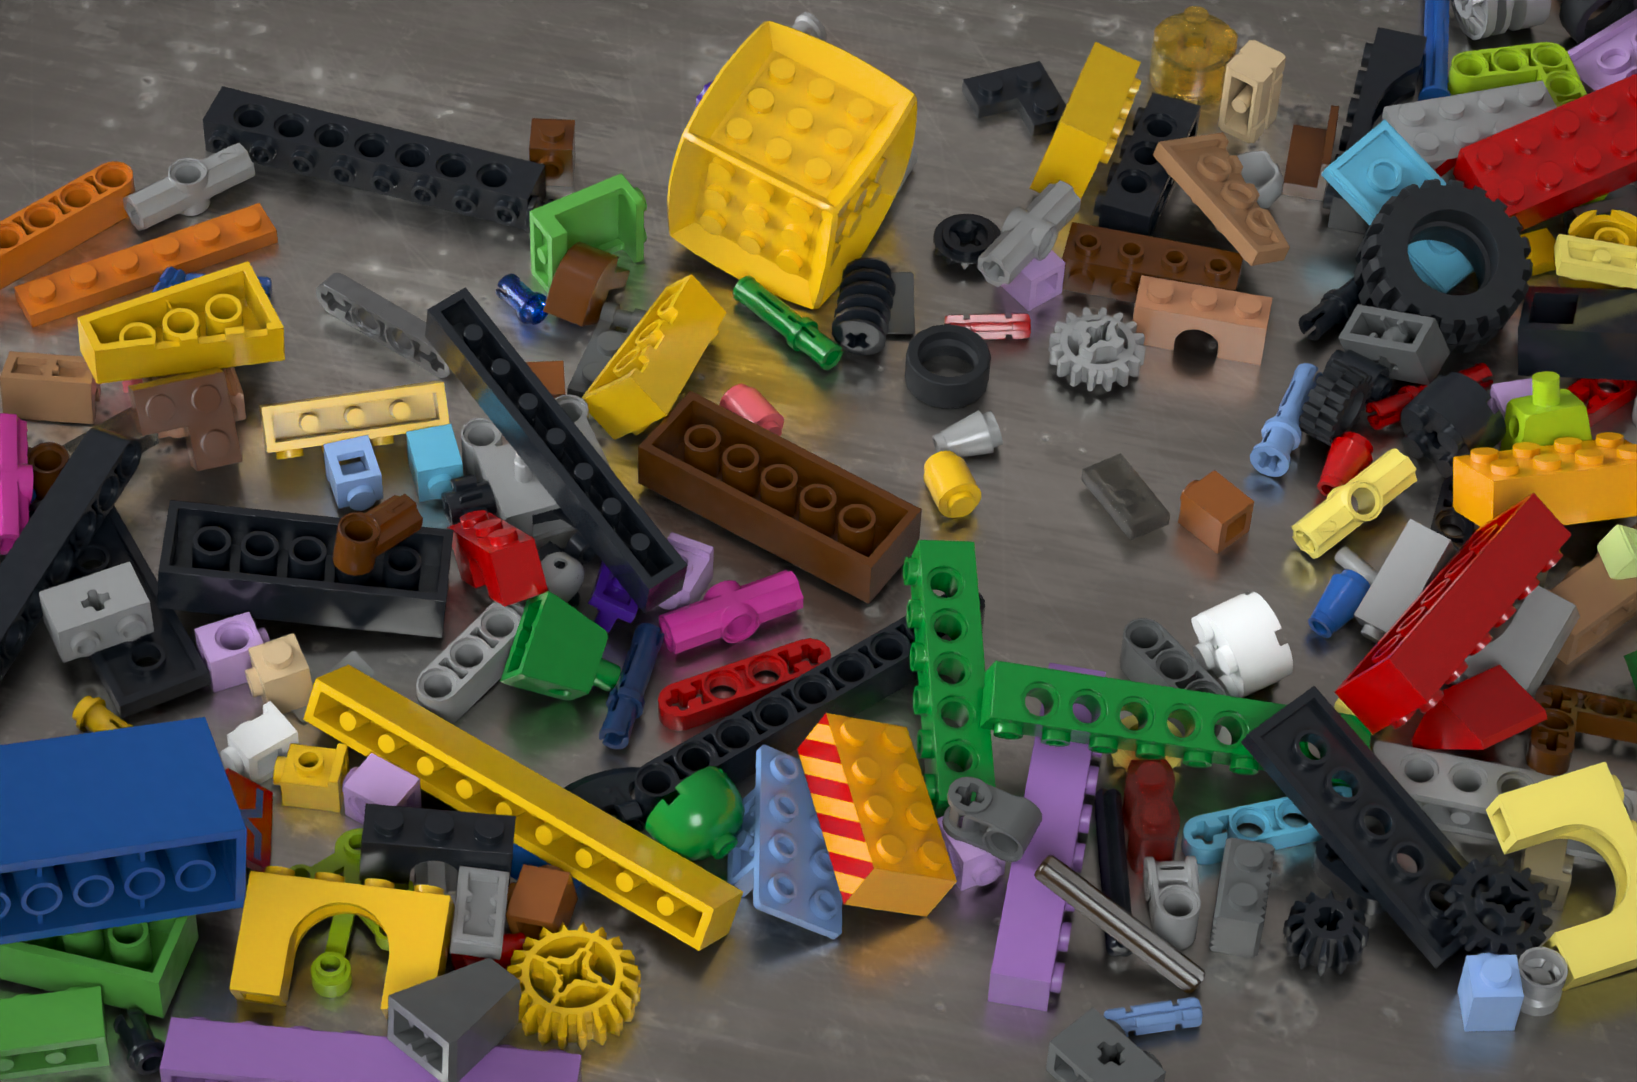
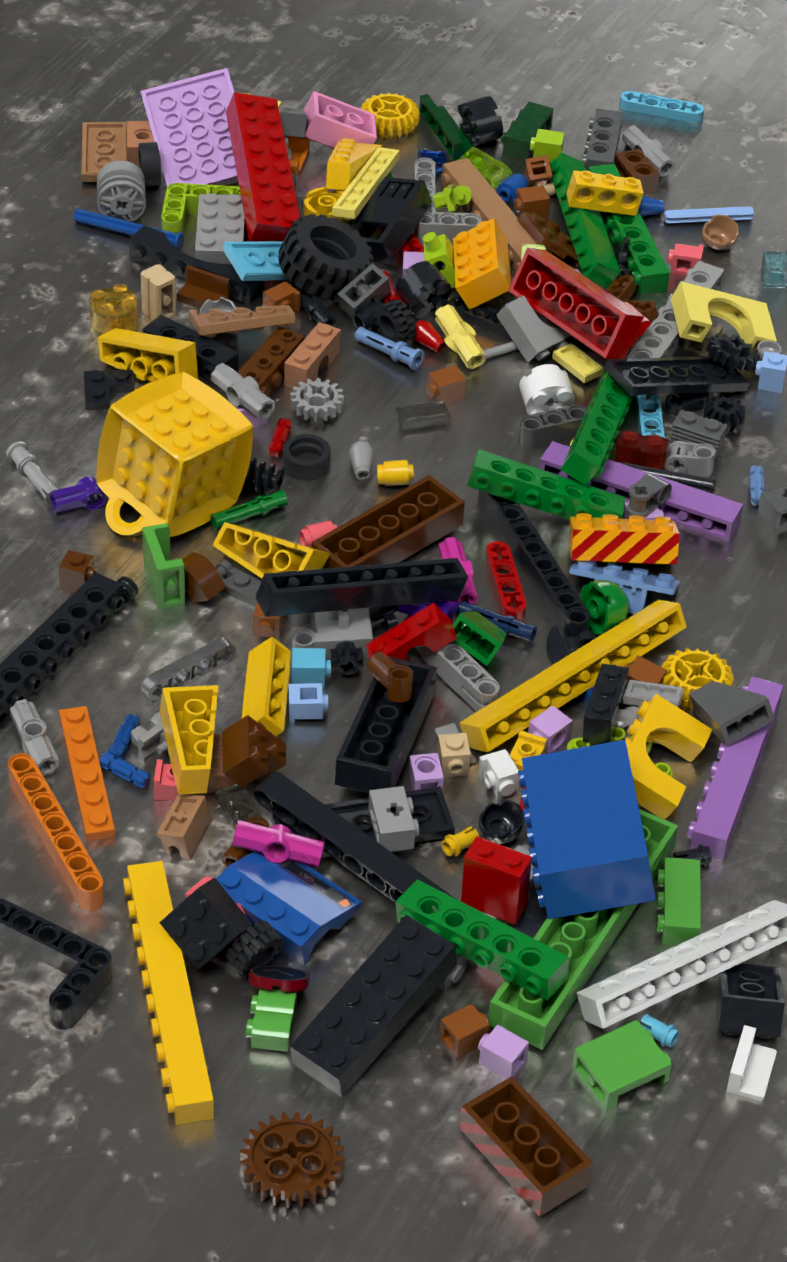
camera: 75 degrees left, 5 degrees down
clear blue pin [495,273,548,325] -> none
axle [1034,855,1206,994] -> none
blue cone [1308,569,1371,638] -> none
none -> dark orange brick [262,281,301,314]

